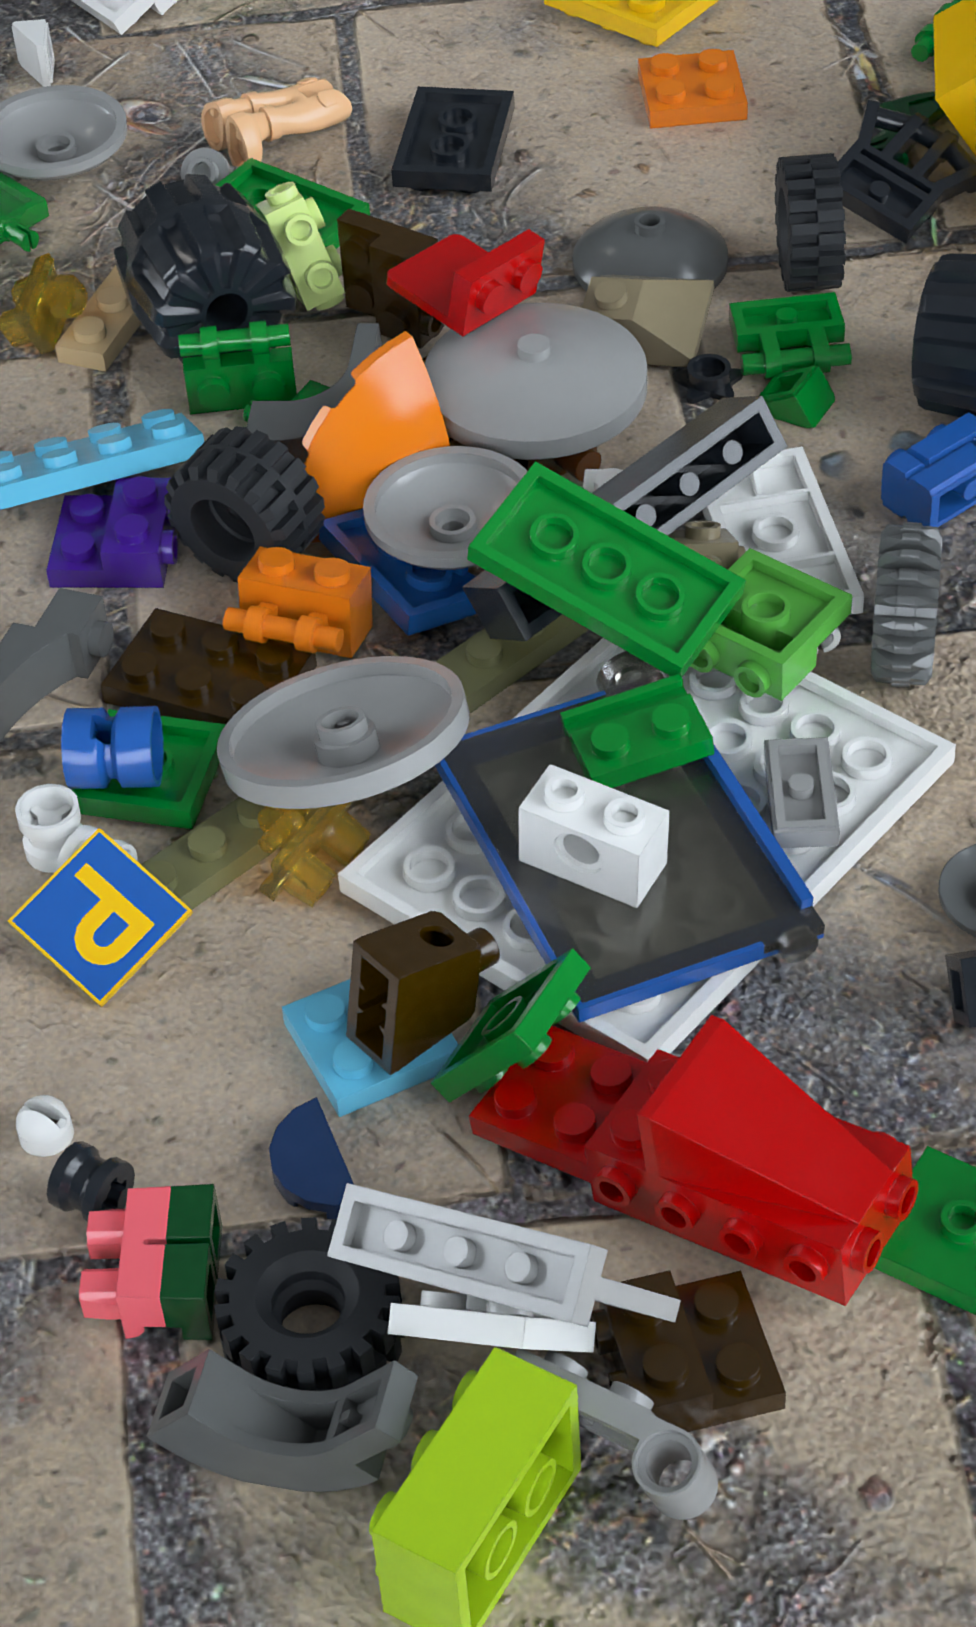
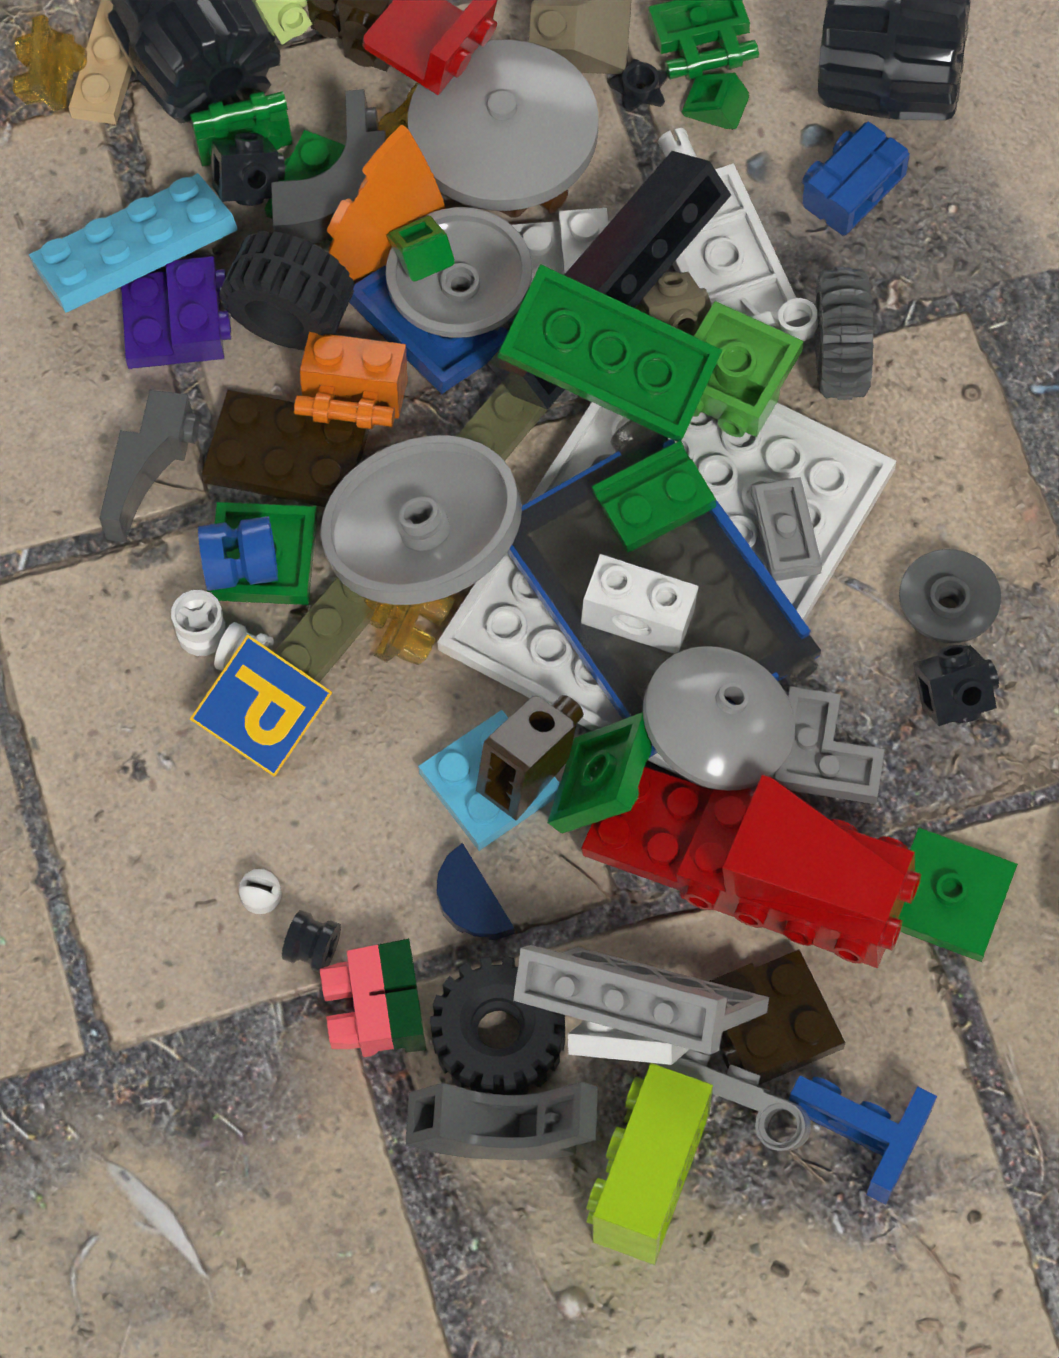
camera: 10 degrees left, 20 degrees up
none -> black brick [211,132,285,206]
none -> green slope [387,216,455,281]
none -> light grey dish [643,646,795,791]
none -> light grey plate [774,686,885,805]
none -> white hinge [778,298,818,341]
none -> blue bracket [789,1075,937,1205]

